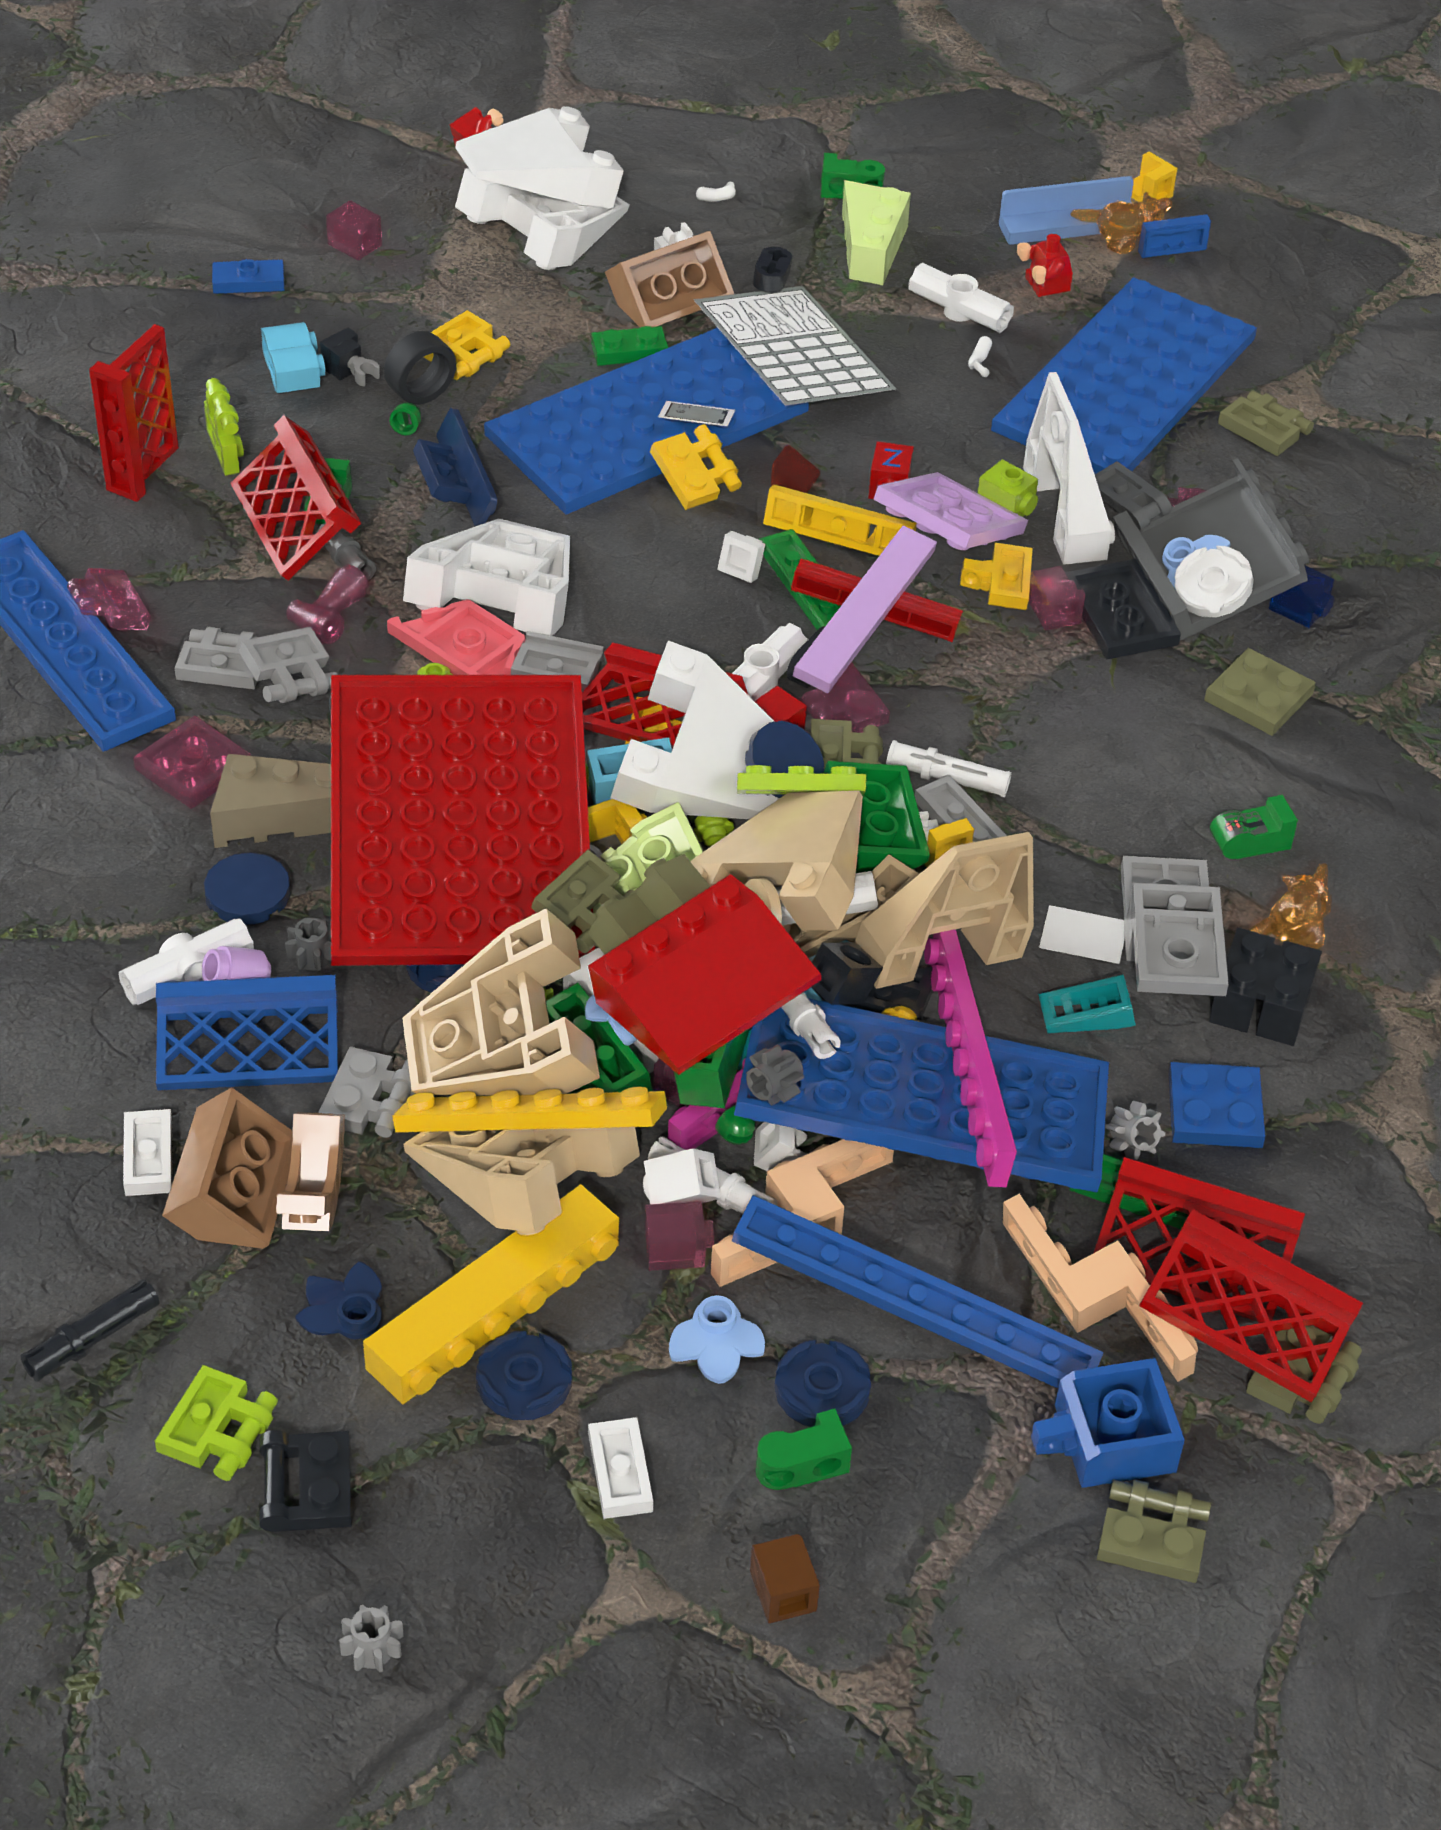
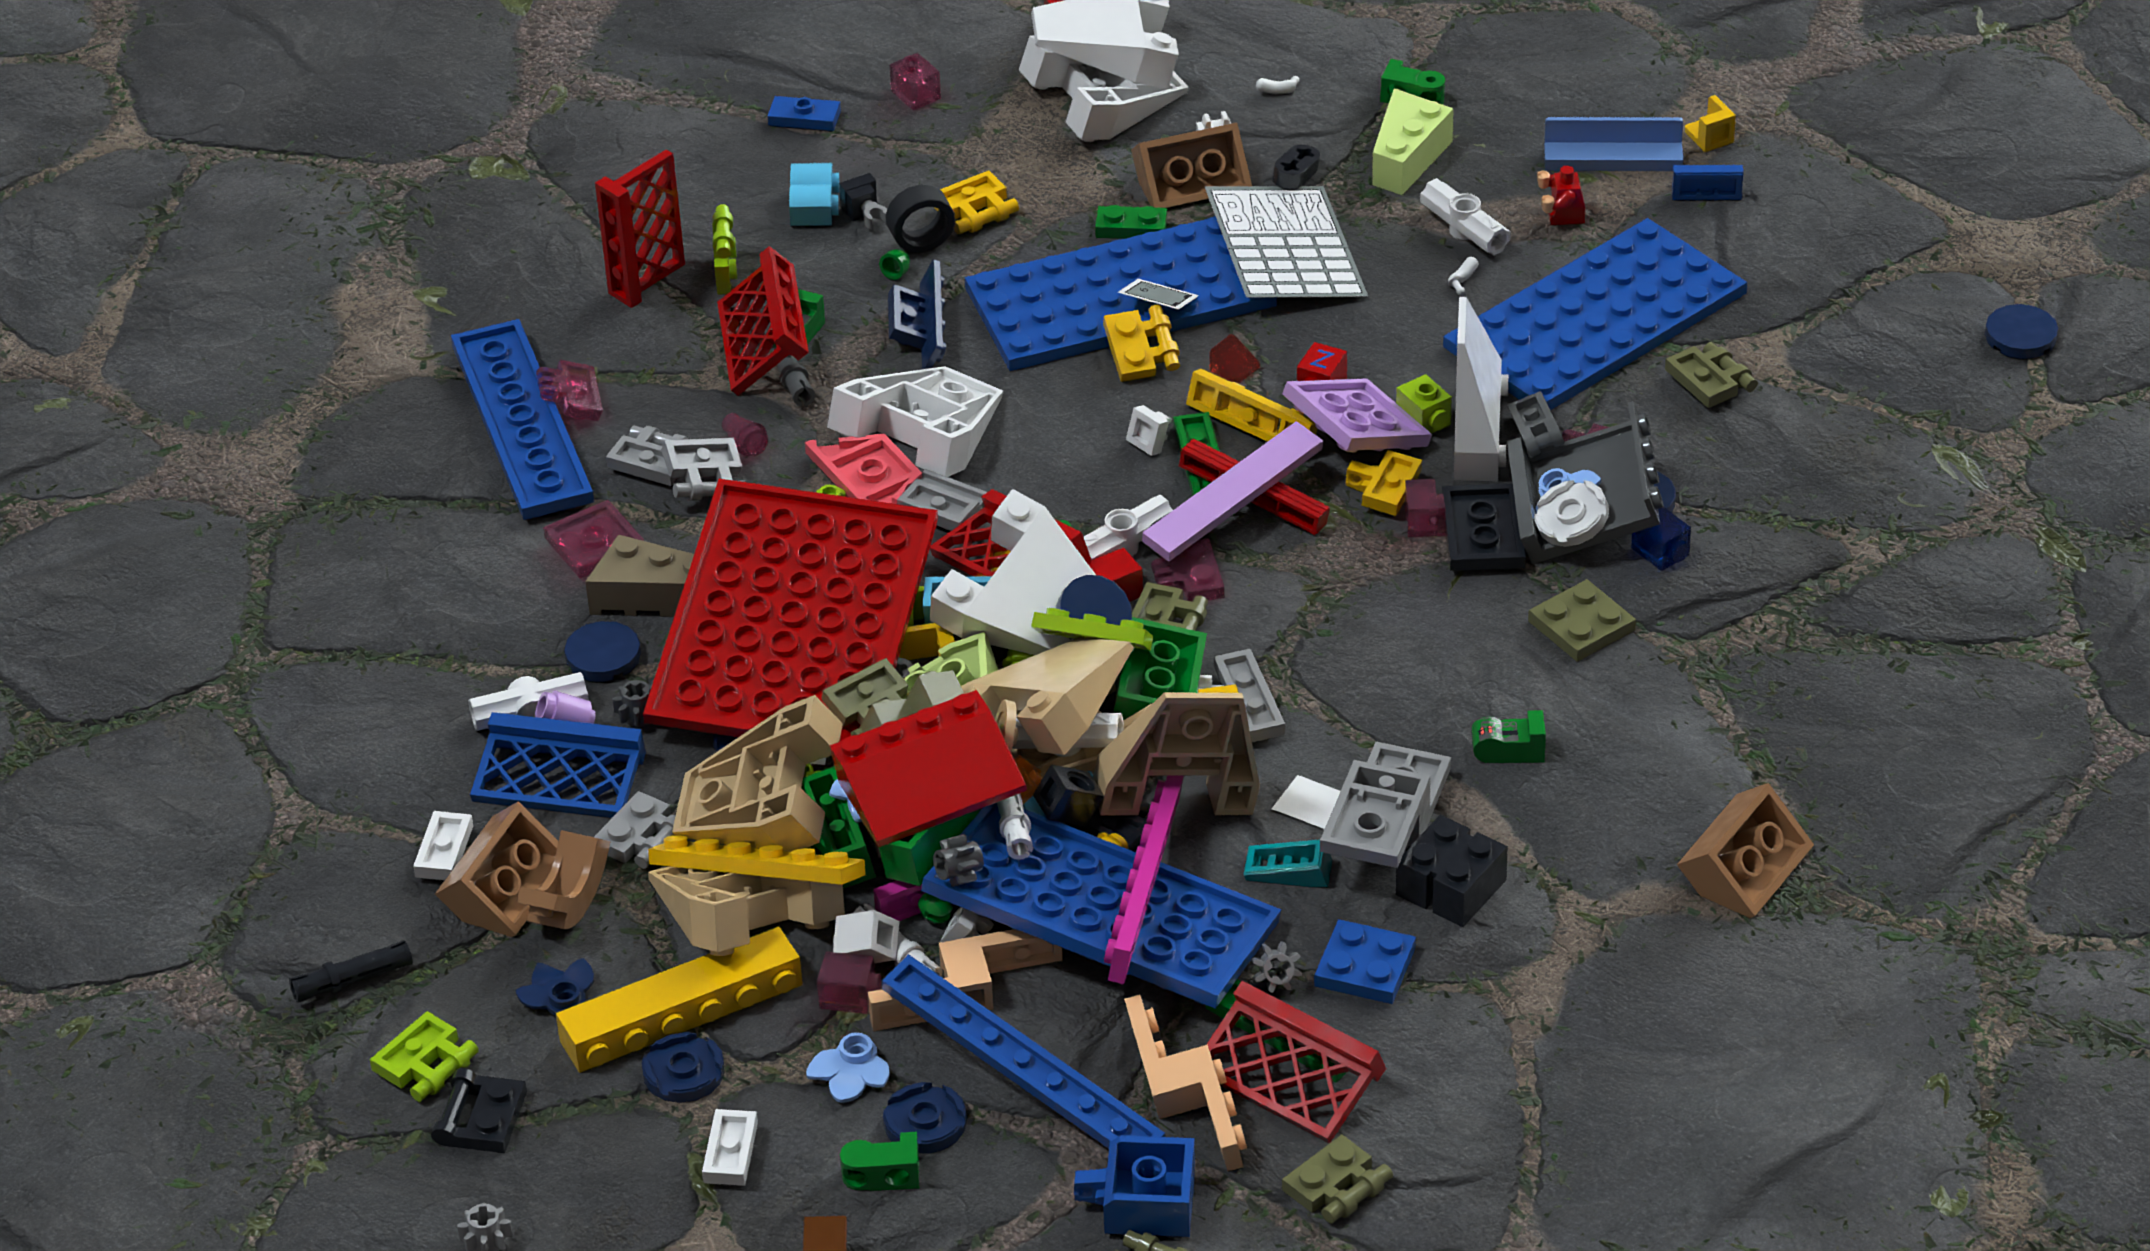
camera: 20 degrees right, 5 degrees down
clear pink cone [312,564,369,621] -> none
white pin [886,740,1012,798] -> none
clear orange animal [1071,192,1172,254] -> none
red fence [1139,1209,1363,1403] -> none
clear orange animal [1248,863,1332,949] -> none

